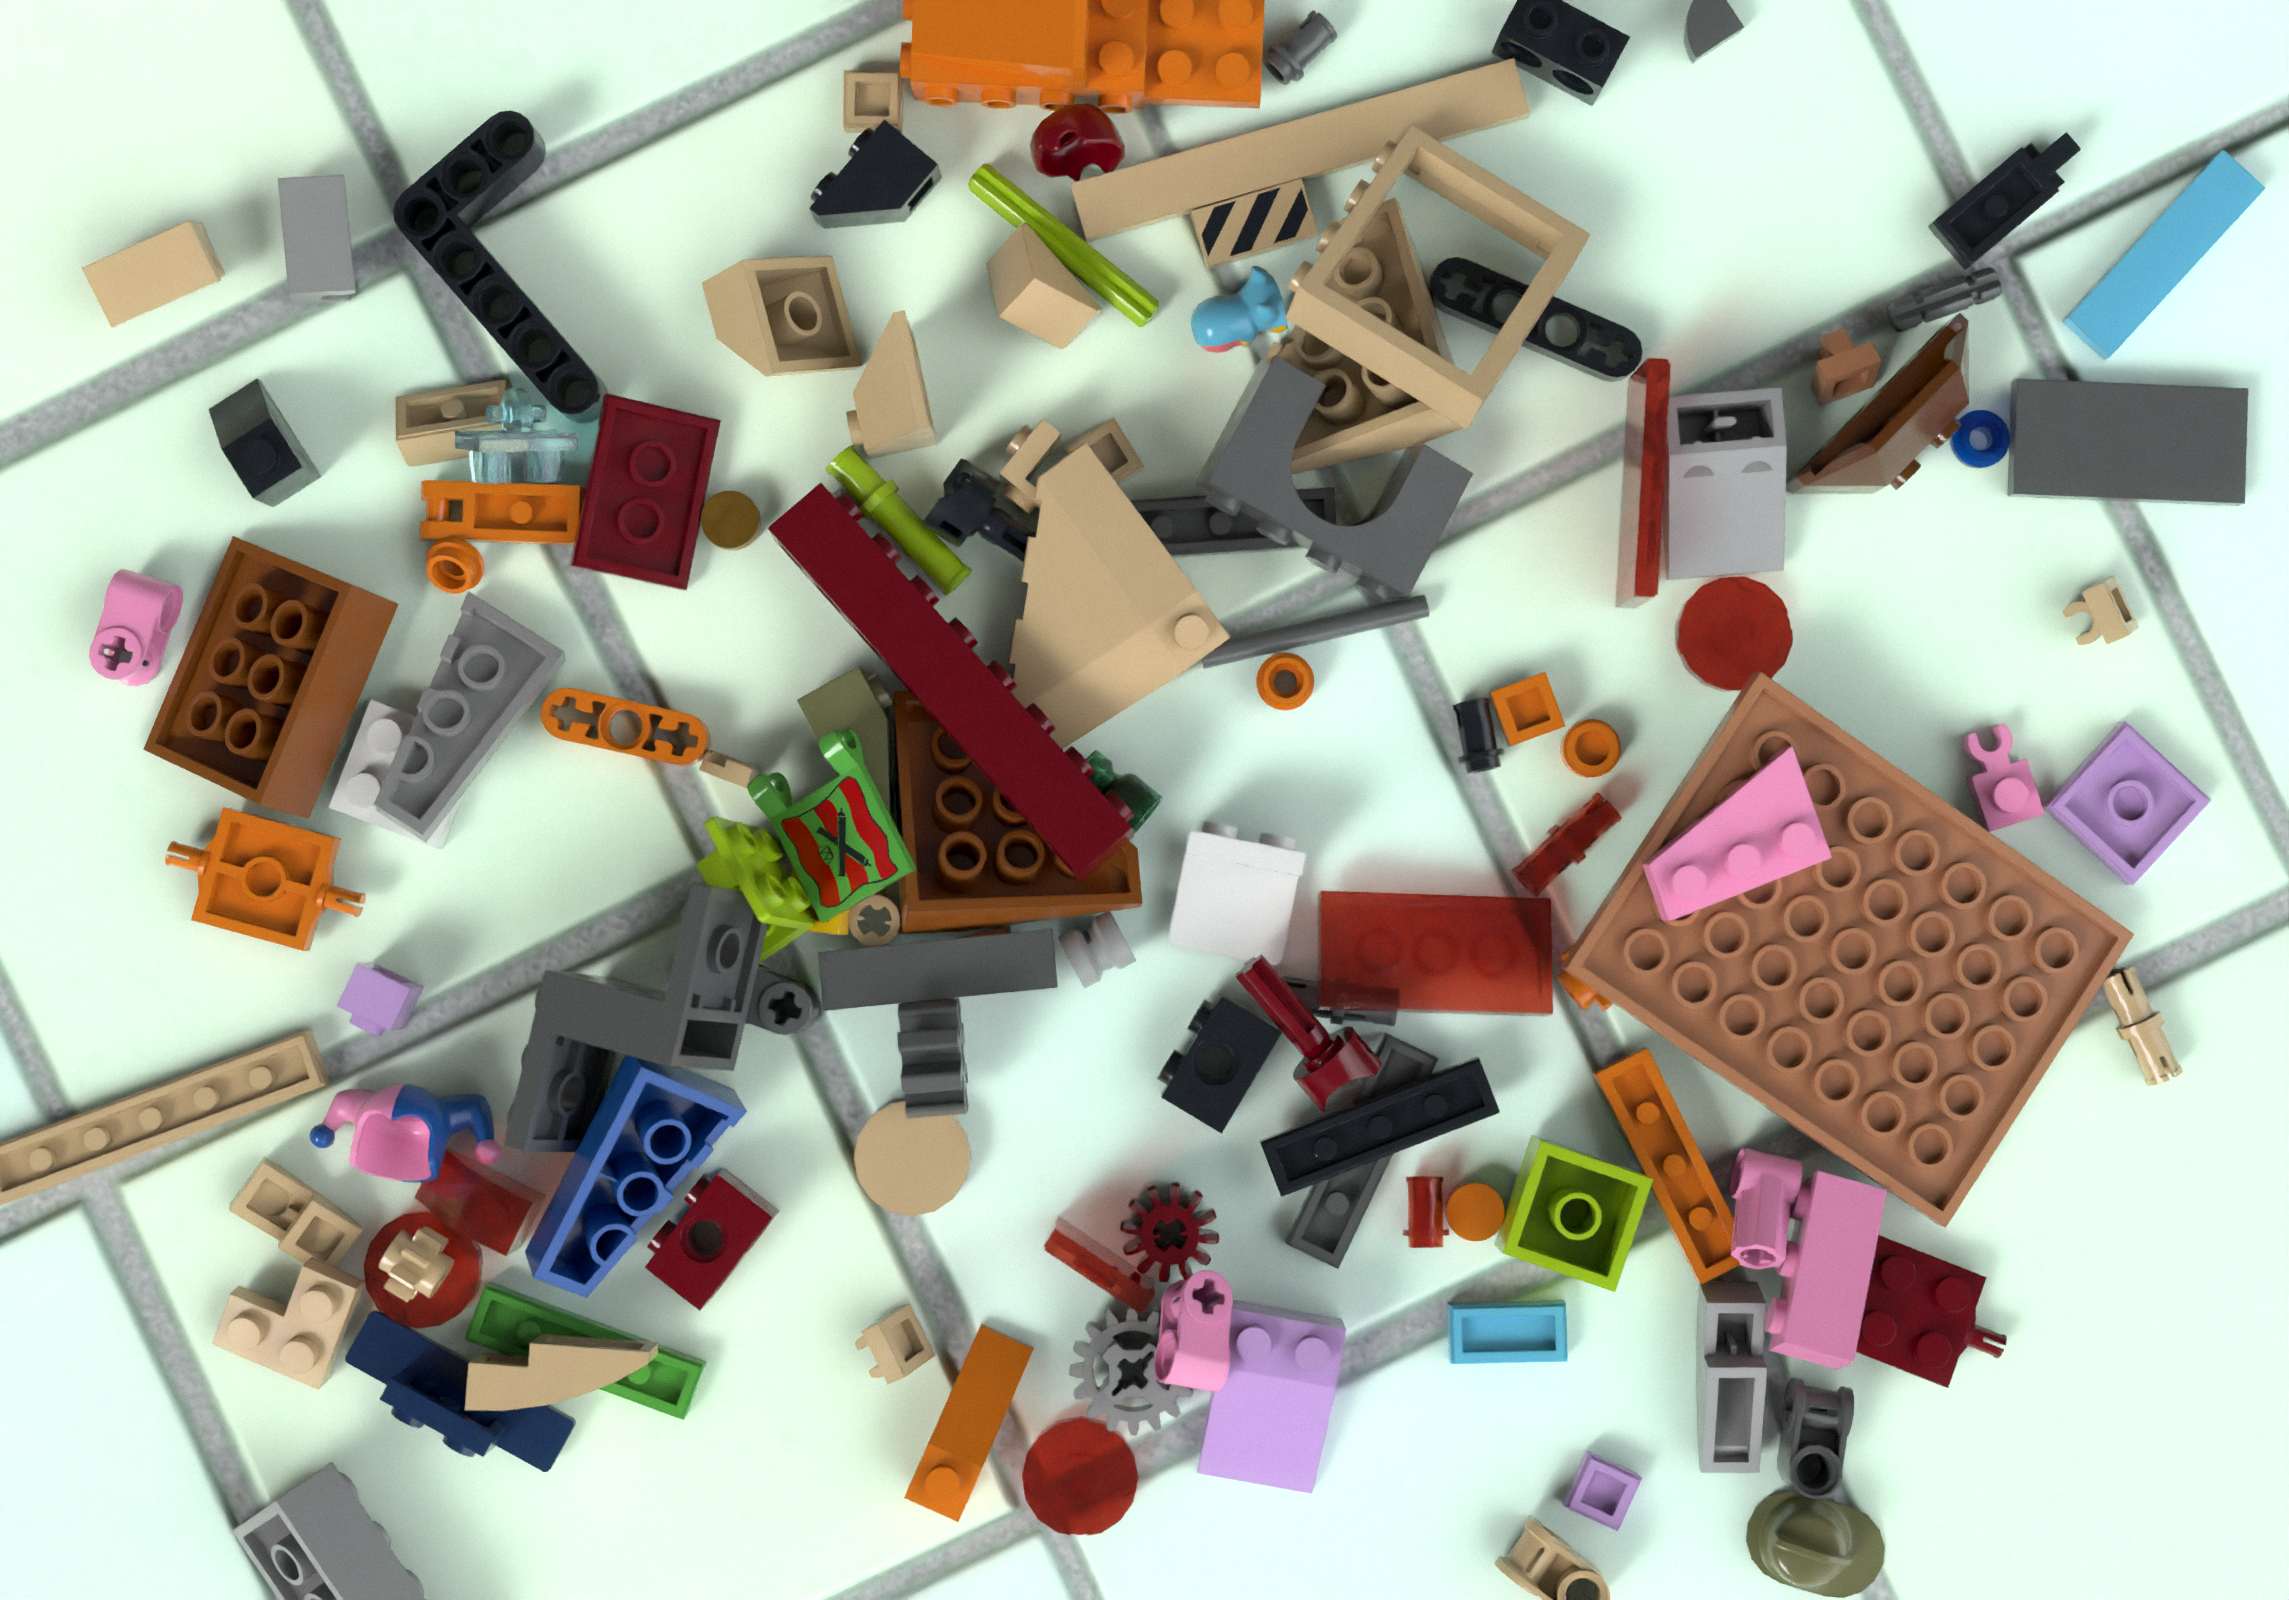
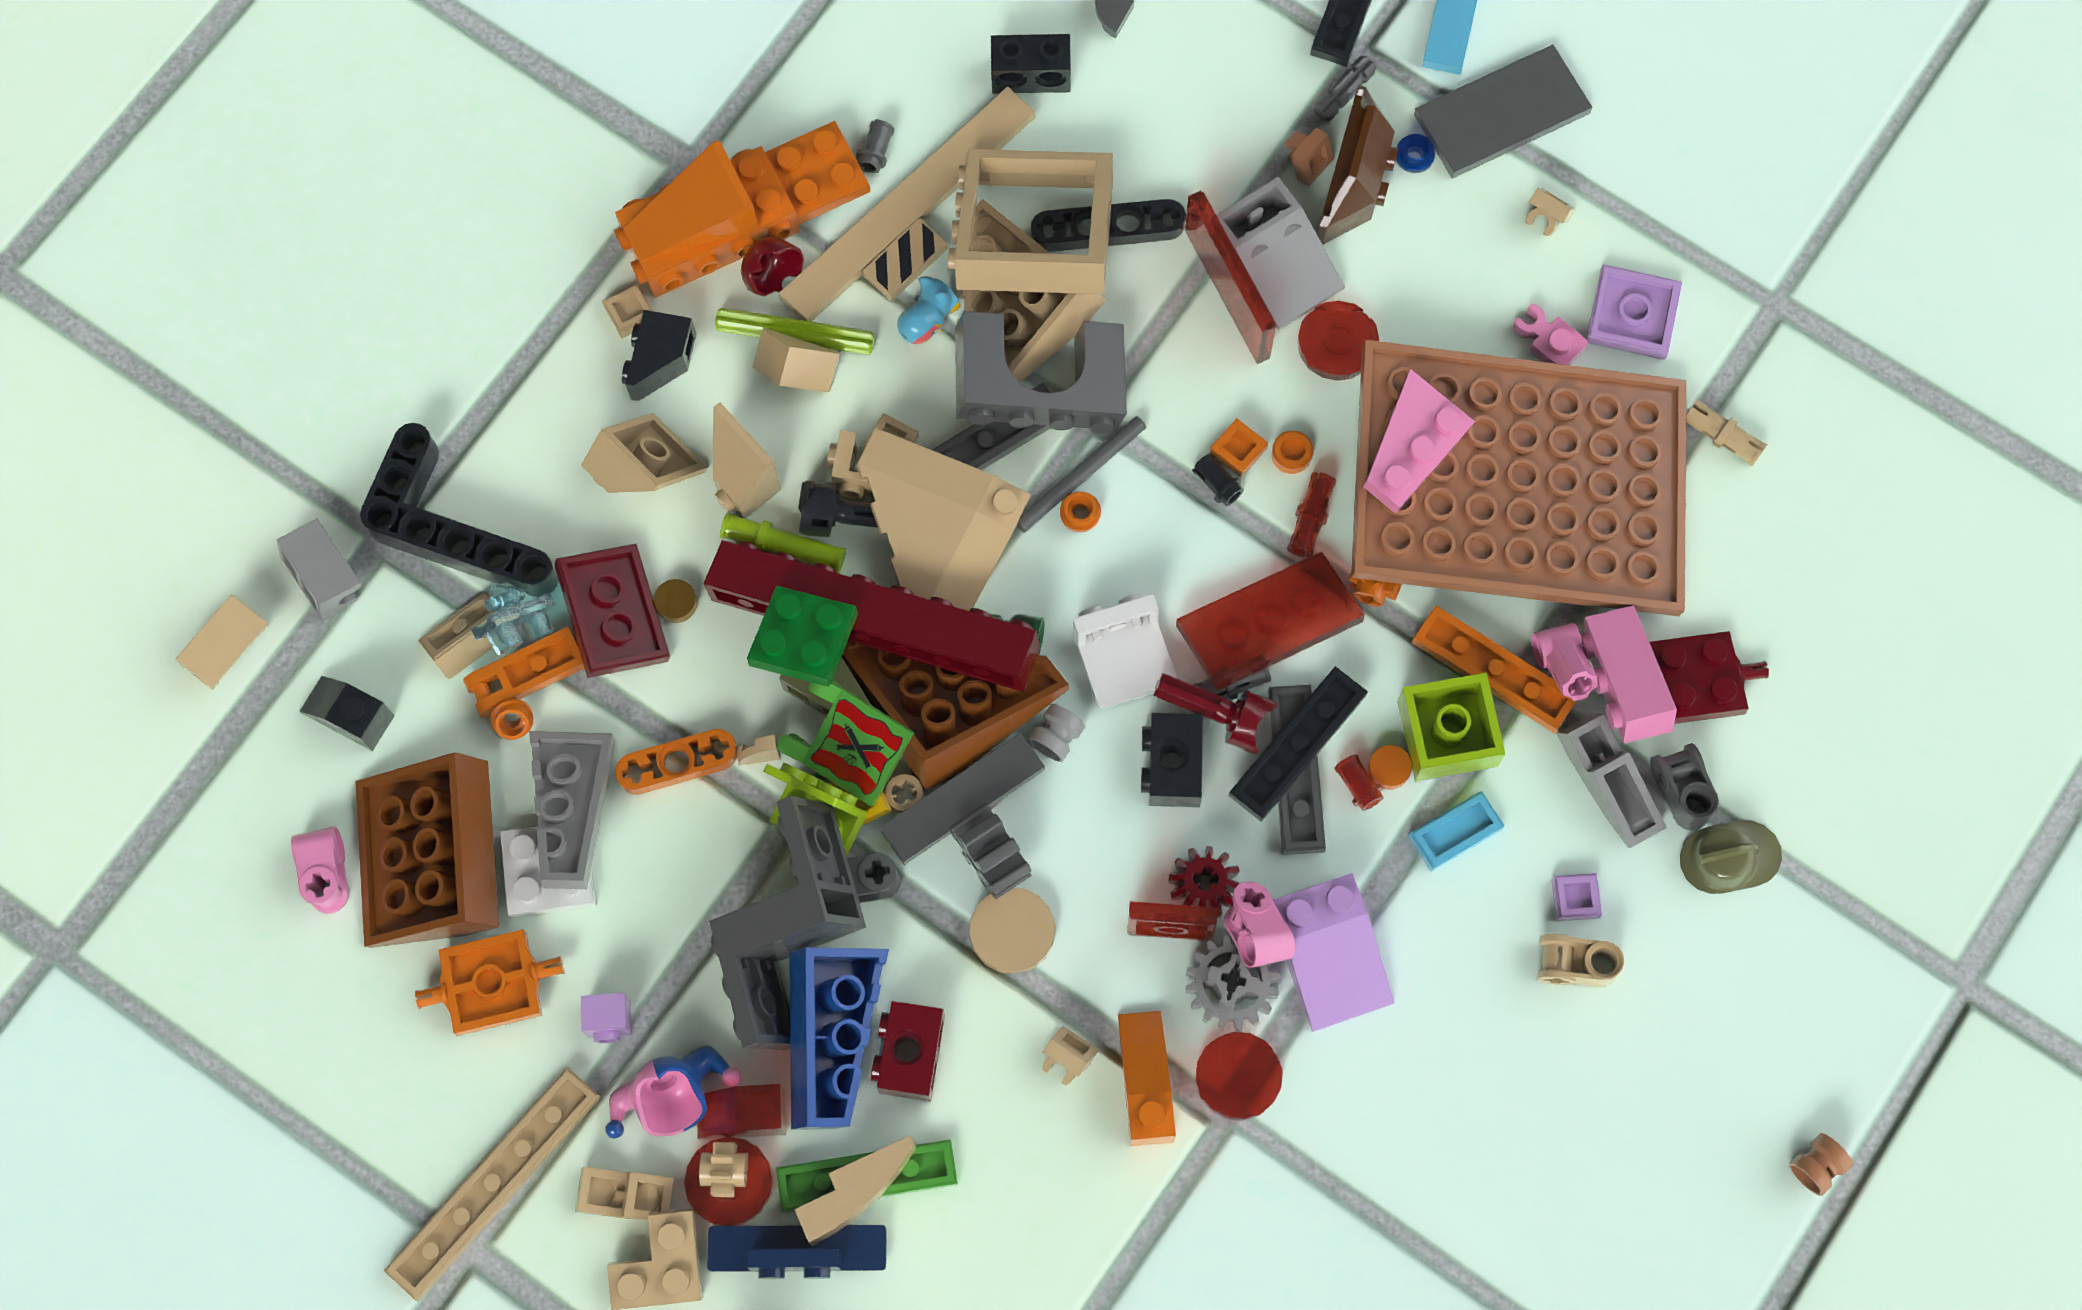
camera: 25 degrees left, 15 degrees down
none -> green plate [747,586,858,687]

